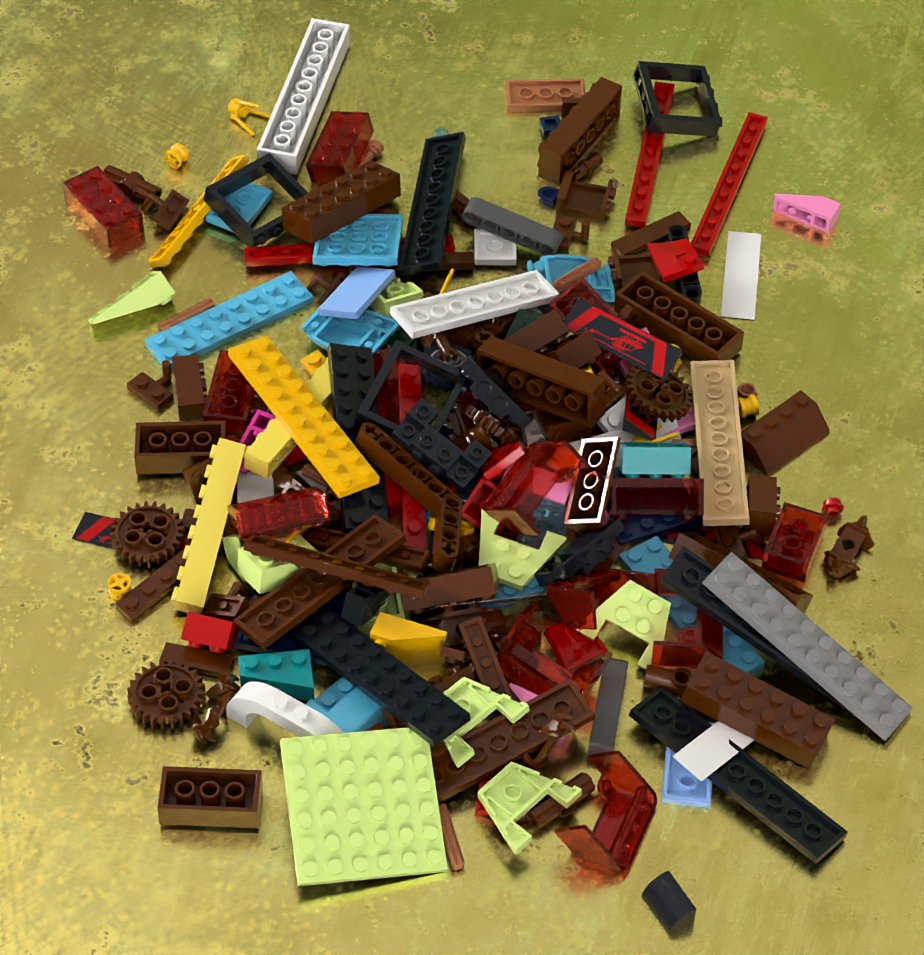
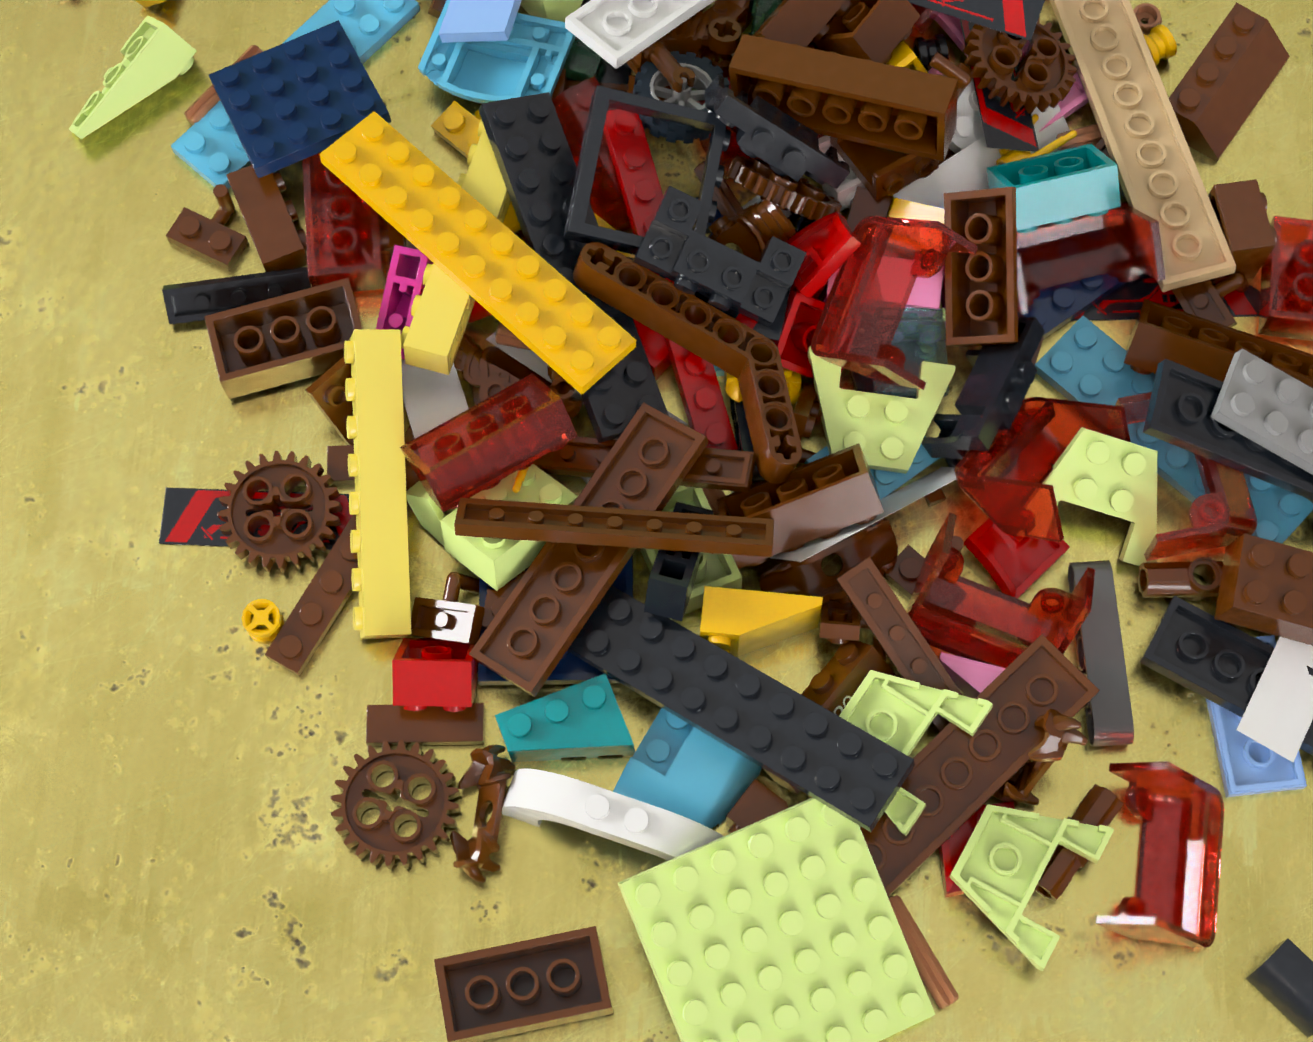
camera: 10 degrees left, 20 degrees up
none -> black plate [162,267,313,325]
none -> dark blue plate [209,20,392,179]

